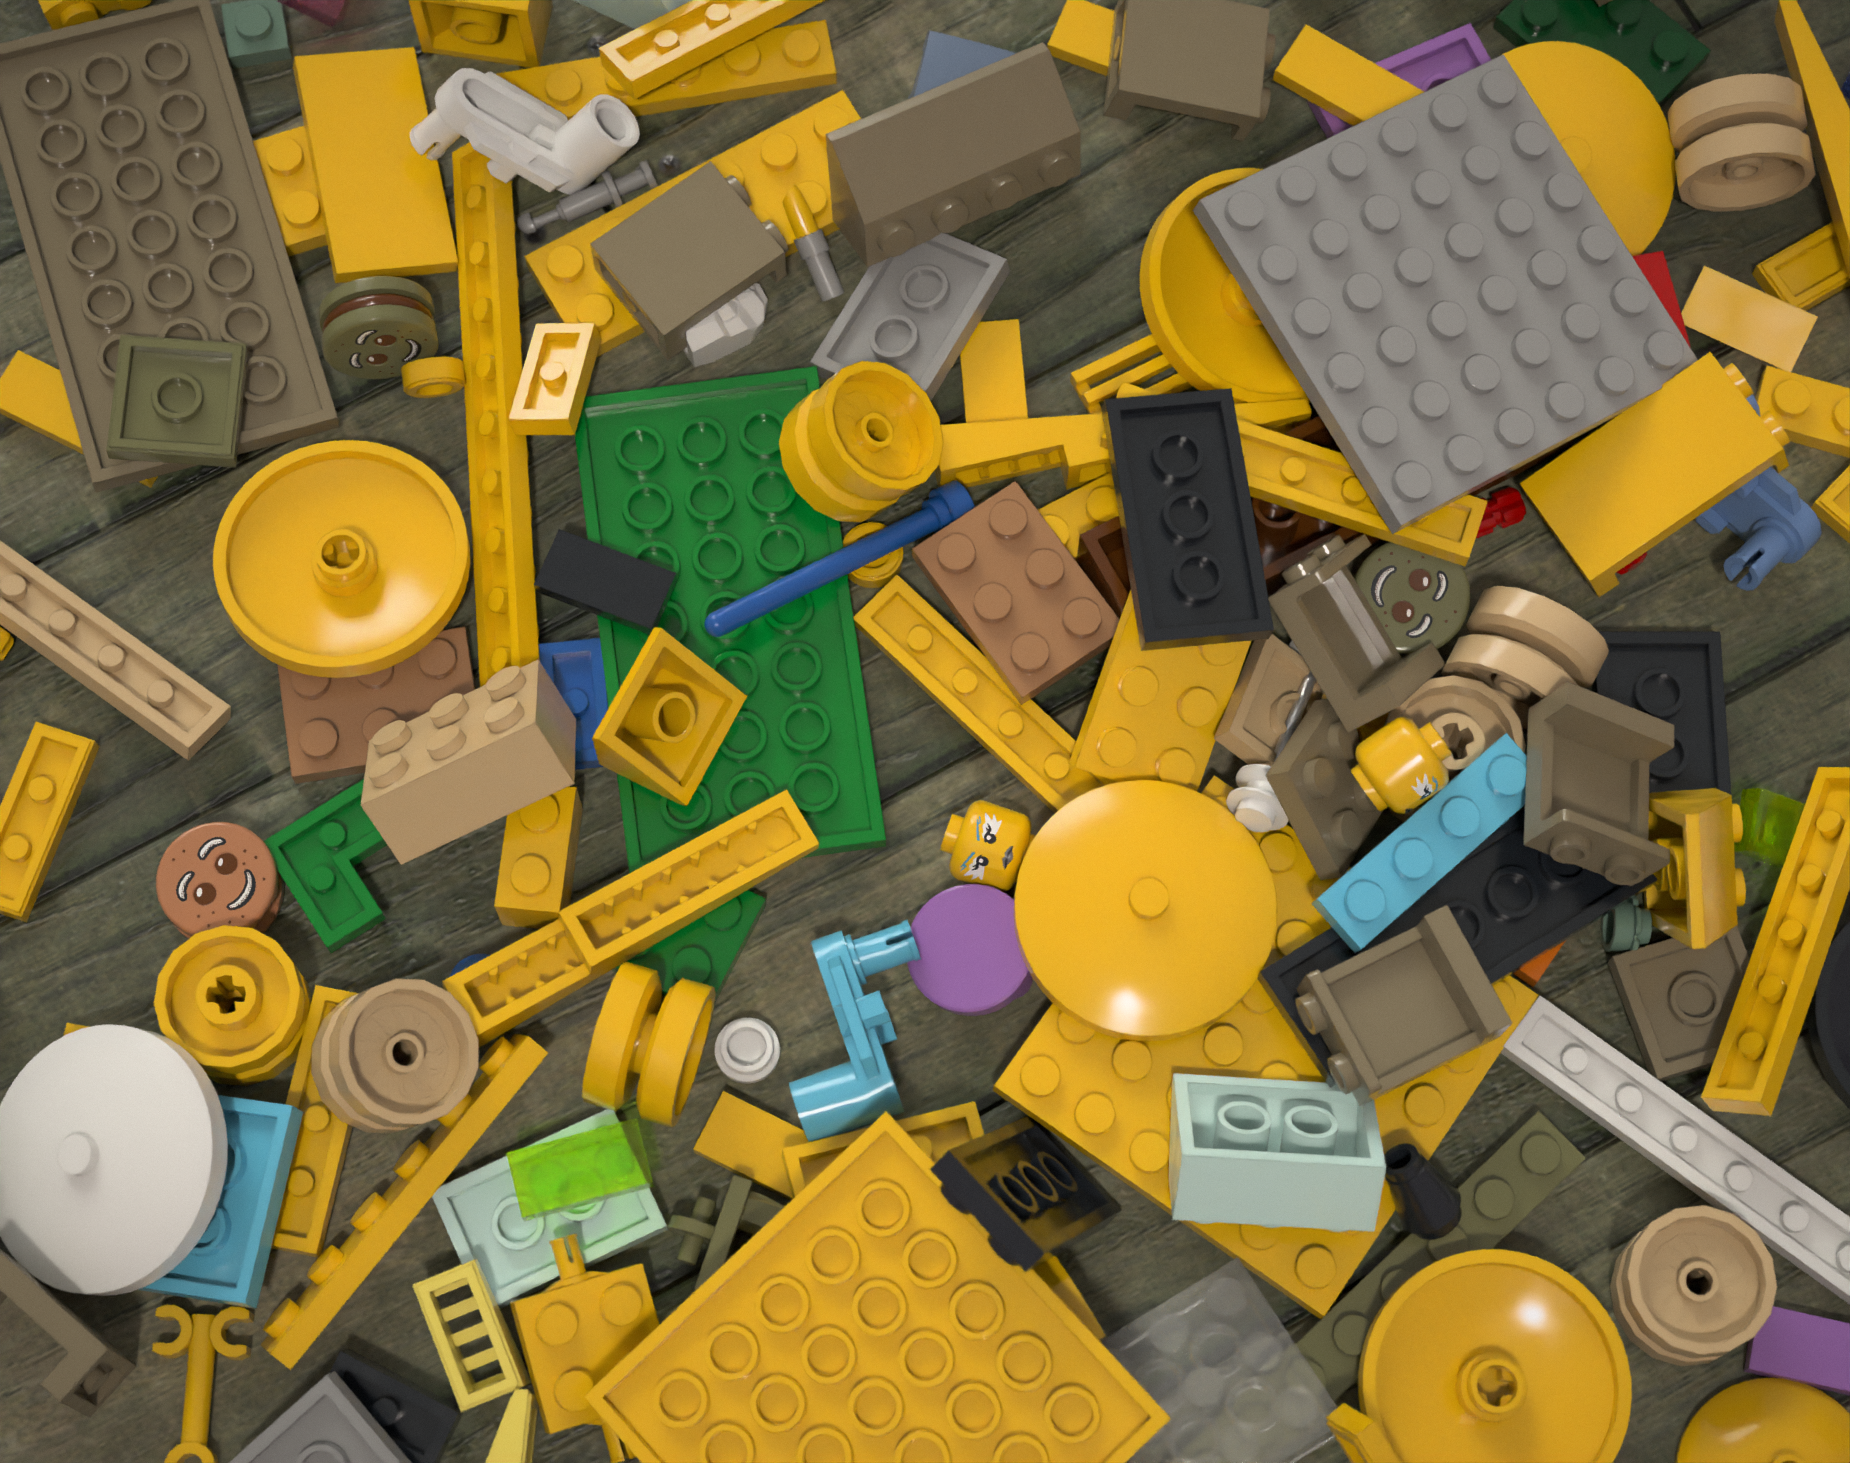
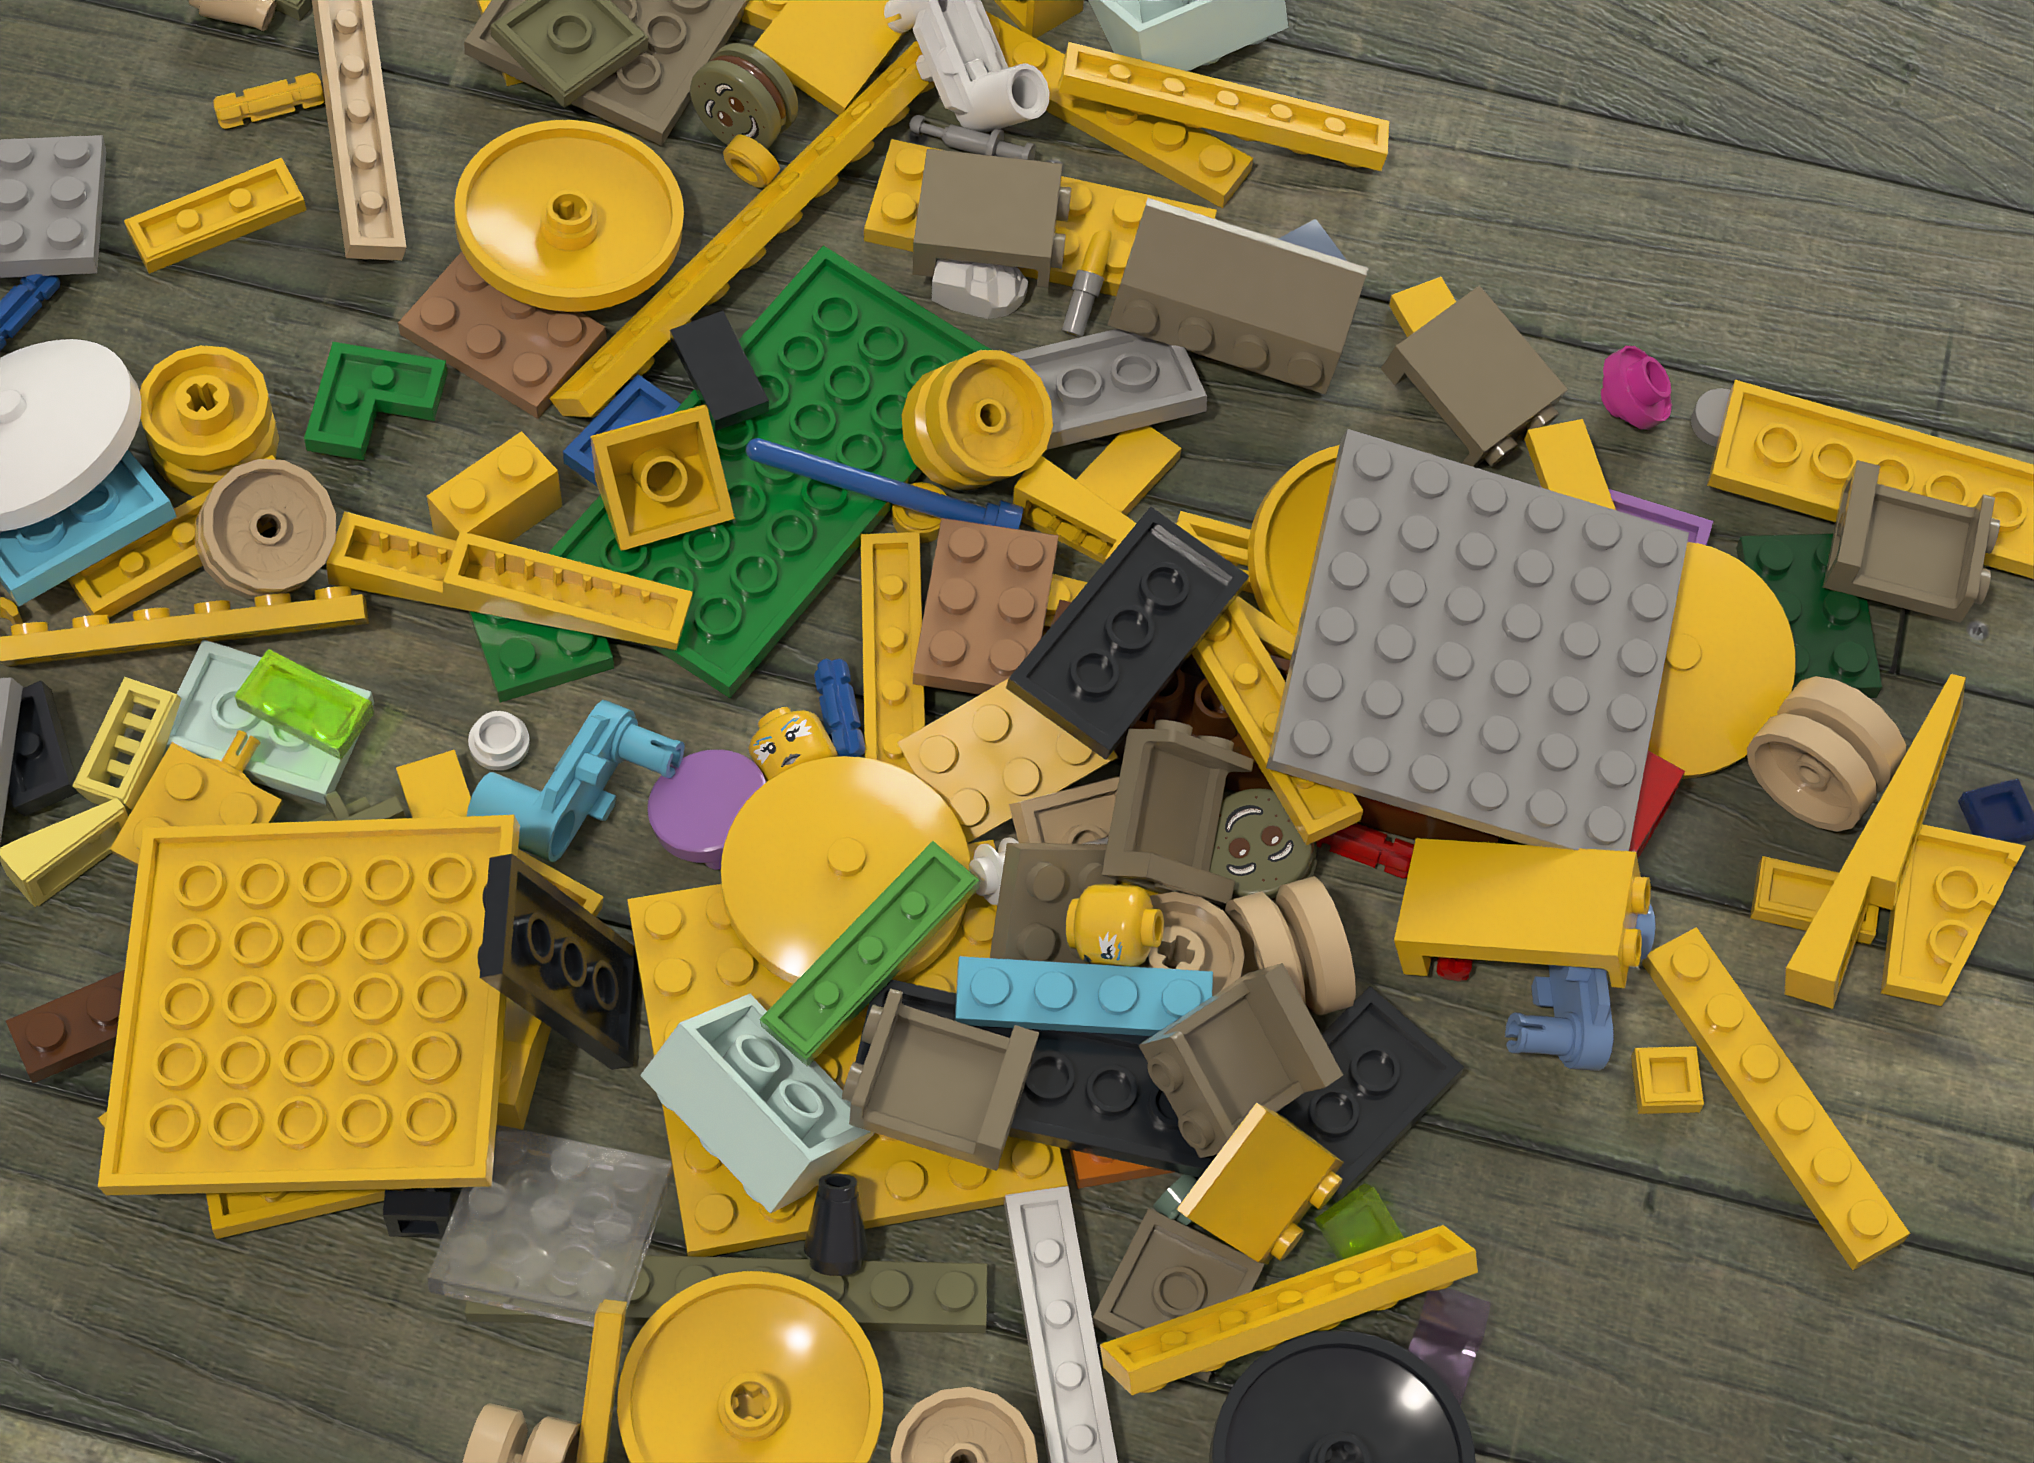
camera: 40 degrees right, 10 degrees down
nougat head [156,822,284,939] -> none
tan brick [361,659,576,865] -> none
yellow plate [509,323,601,435] -> none
yellow wheel [582,962,716,1128] -> none
yellow tile [1681,266,1818,372] -> none
none -> bright green tile [759,841,980,1067]
none -> blue axle [814,658,866,757]

